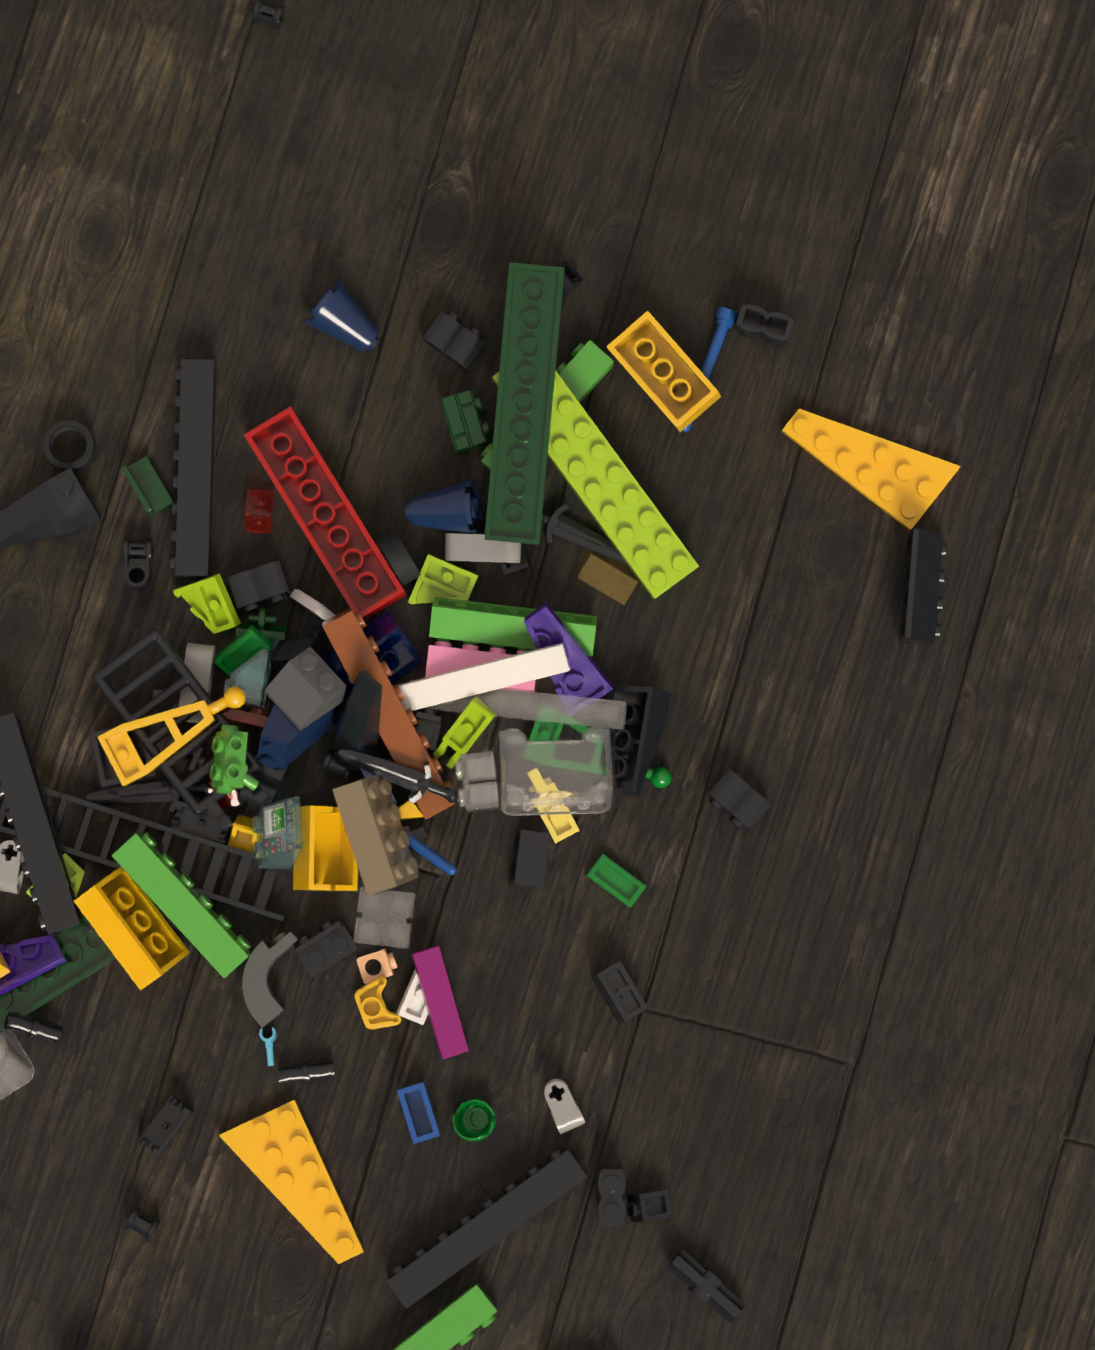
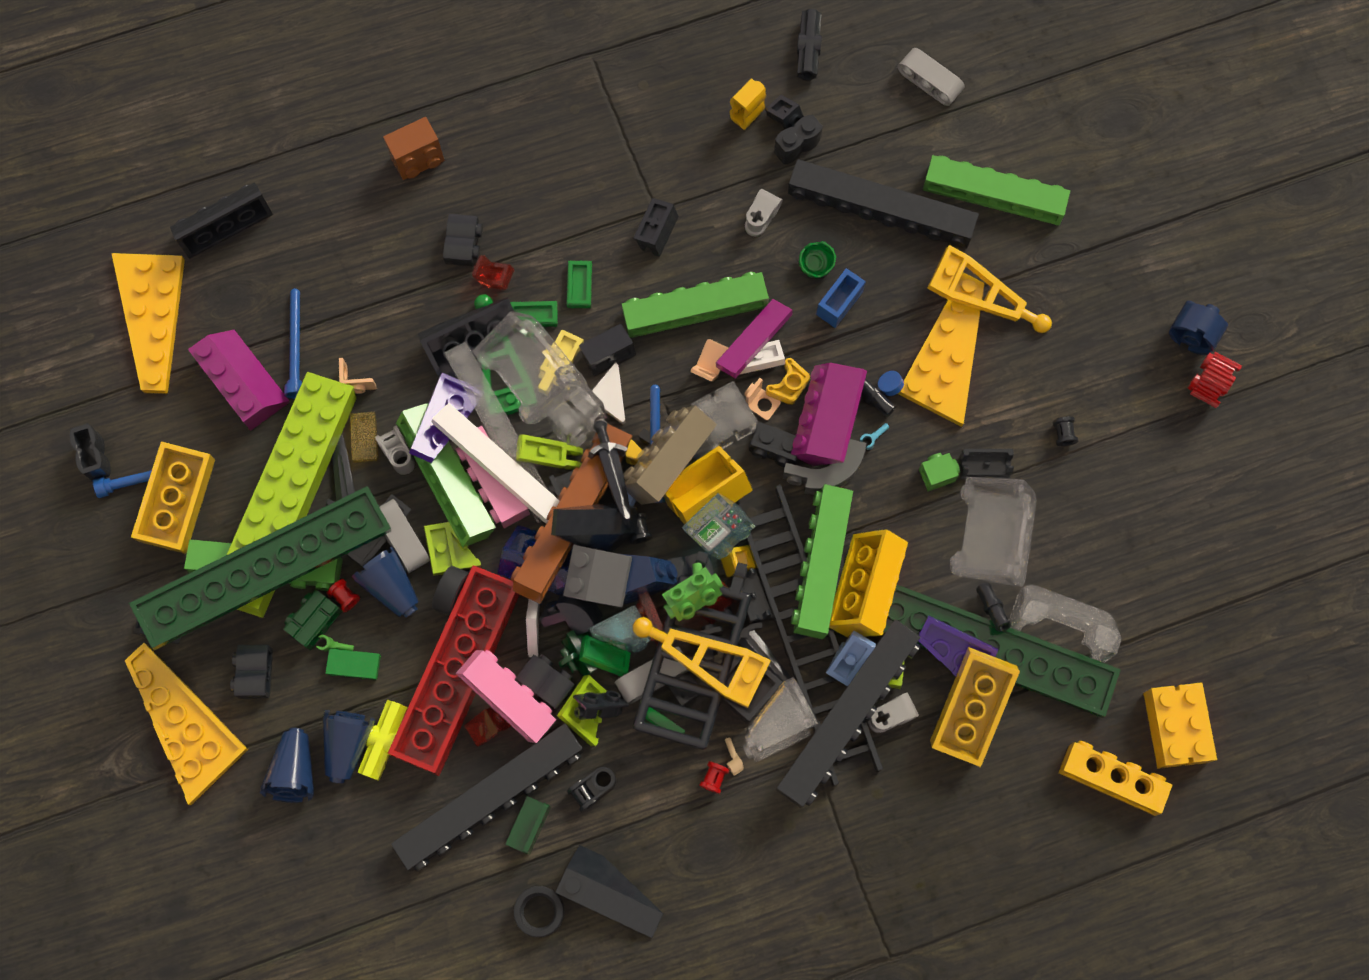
camera: 125 degrees left, 10 degrees down
none -> yellow wing [125,643,248,805]
none -> magenta slope [188,330,290,431]
none -> blue piece [284,288,302,399]
none -> bright green hand [316,635,354,652]
none -> dark blue cone [323,710,375,783]
none -> green tile [325,649,381,680]
none -> red bush [327,579,360,612]
none -> light nougat bracket [339,358,377,394]
none -> neon yellow piece [358,700,408,781]
none -> light grey piece [375,425,415,475]
none -> dark orange brick [383,117,445,180]
none -> bright pink brick [456,650,556,743]
none -> clear red bracket [472,255,515,290]
none -> green tile [510,301,558,327]
none -> black hinge [573,691,629,720]
none -> white tile [588,363,625,424]
none -> bright green brick [622,272,769,338]
none -> green tile [645,707,685,734]
none -> light nougat bracket [690,339,728,381]
none -> red bush [699,761,729,794]
none -> tan hand [725,738,744,776]
none -> yellow brick [730,79,766,130]
none -> clear windscreen [742,677,817,763]
none -> magenta slope [791,363,867,466]
none -> medium blue slope [826,631,876,686]
none -> blue tile [878,371,904,396]
none -> bright green brick [919,453,960,491]
none -> yellow plate [927,245,1052,333]
none -> clear windscreen [950,477,1036,587]

